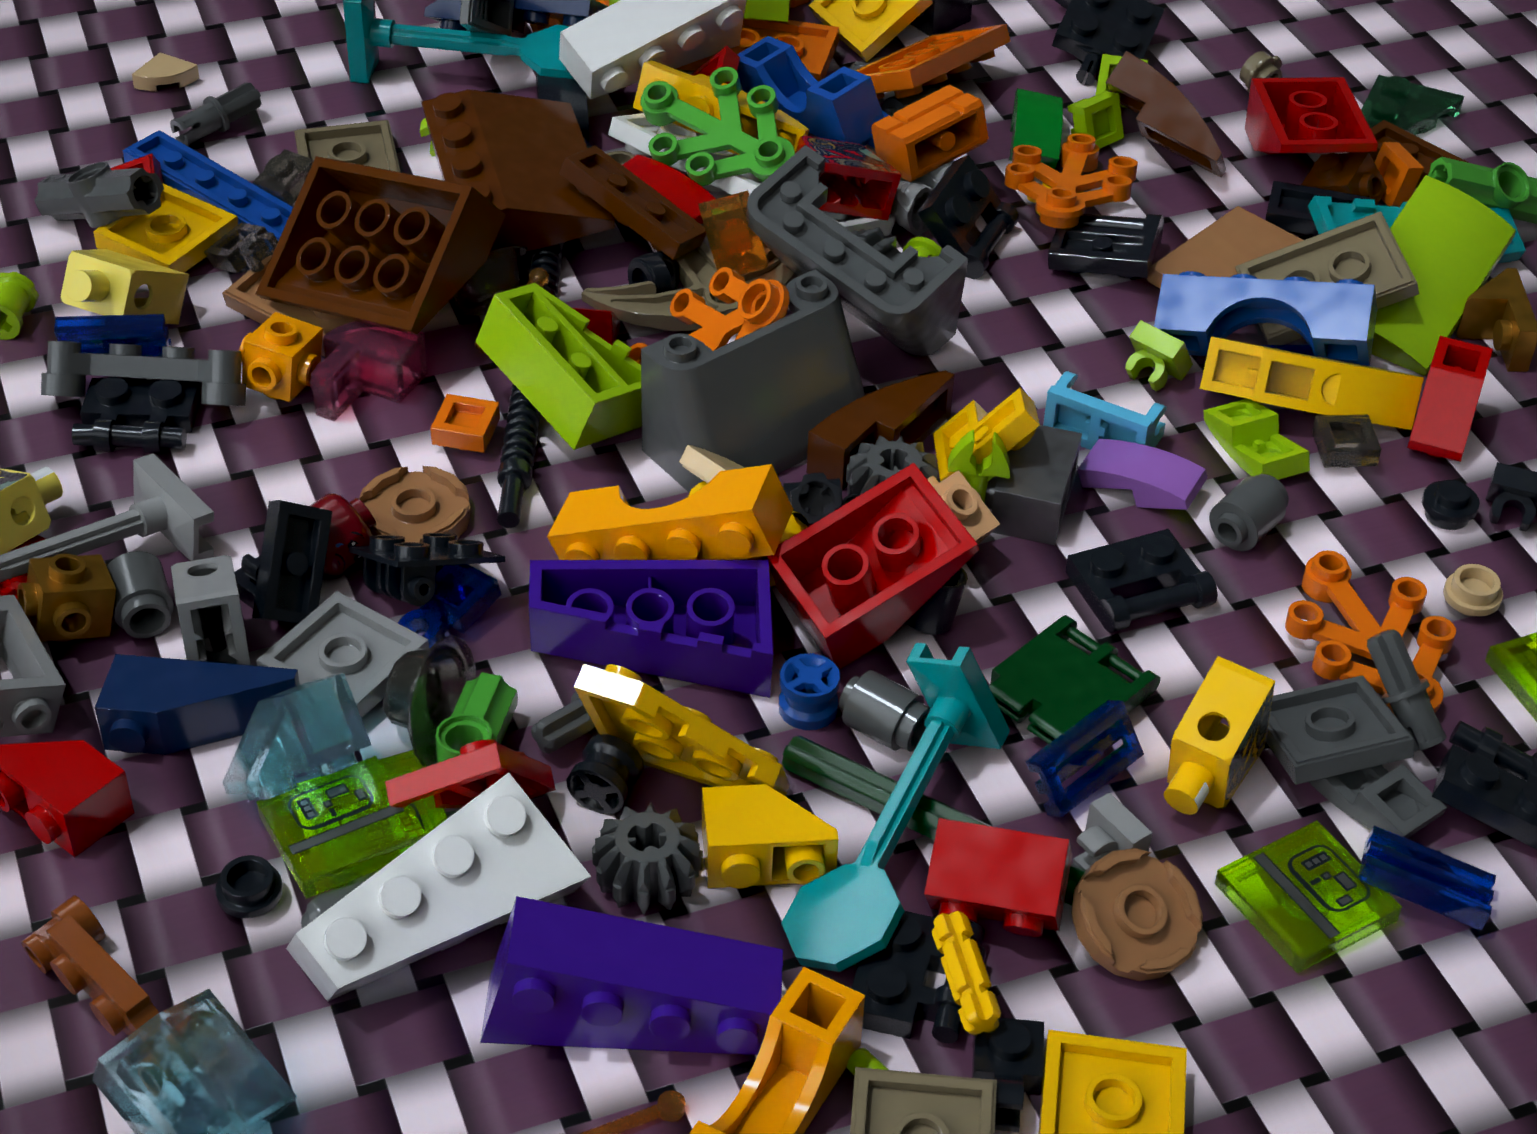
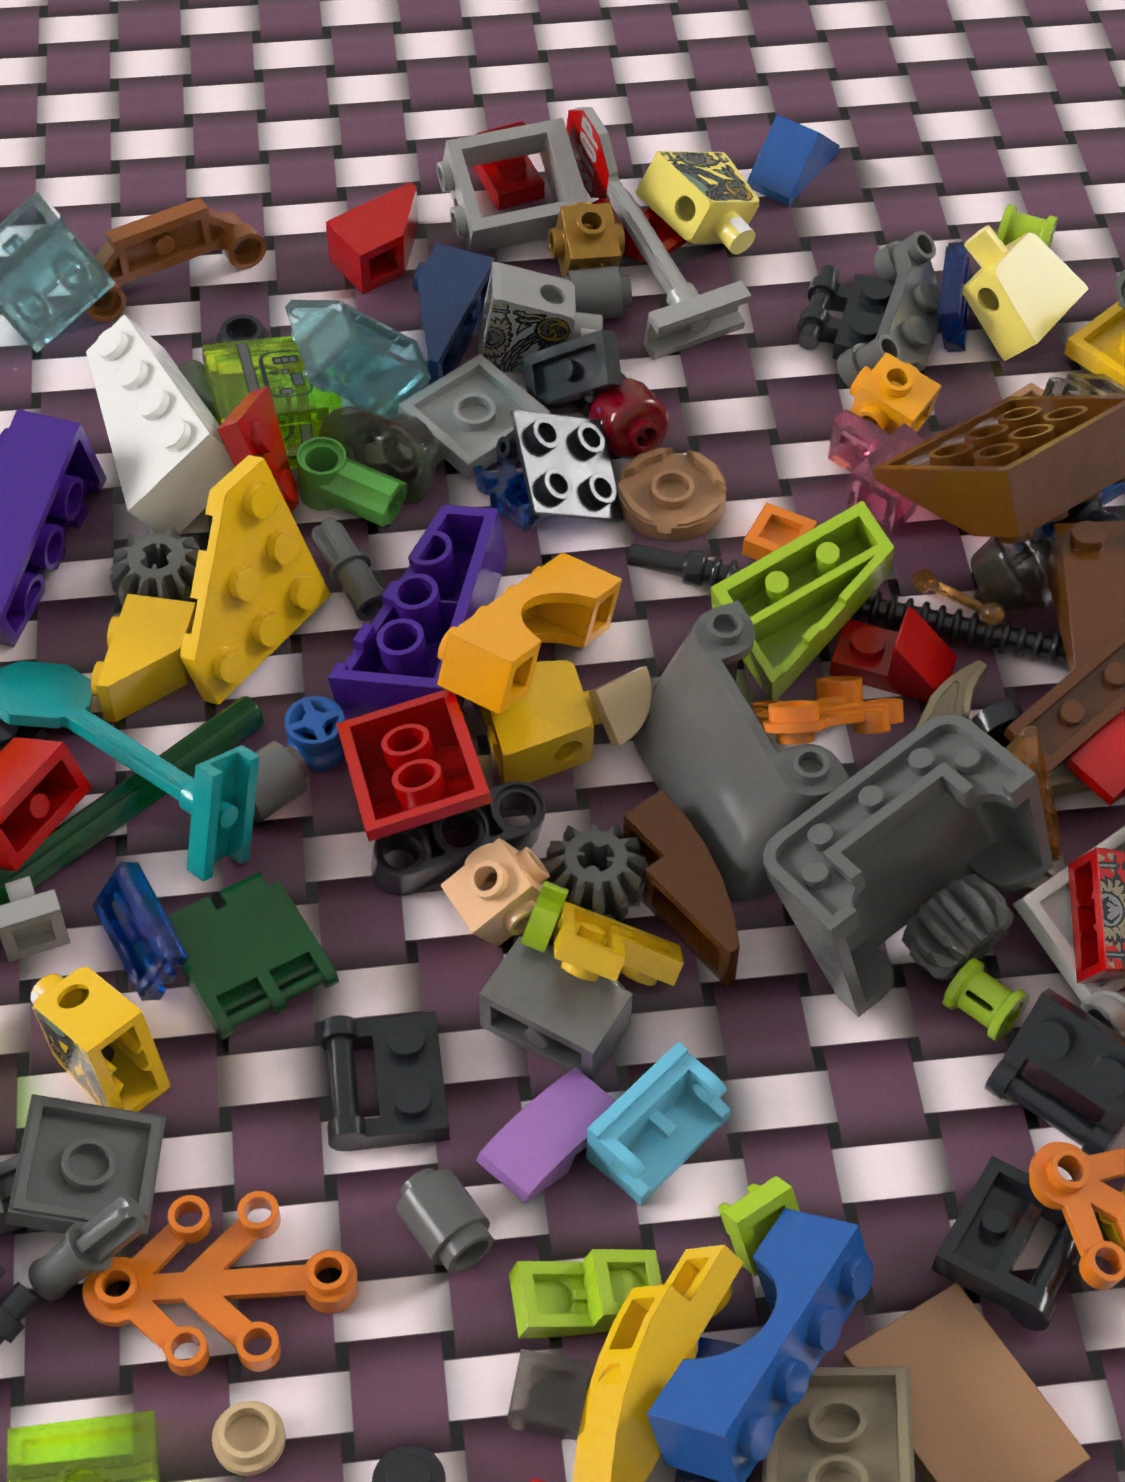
camera: 105 degrees right, 10 degrees up
black piece [783,473,843,527] -> none

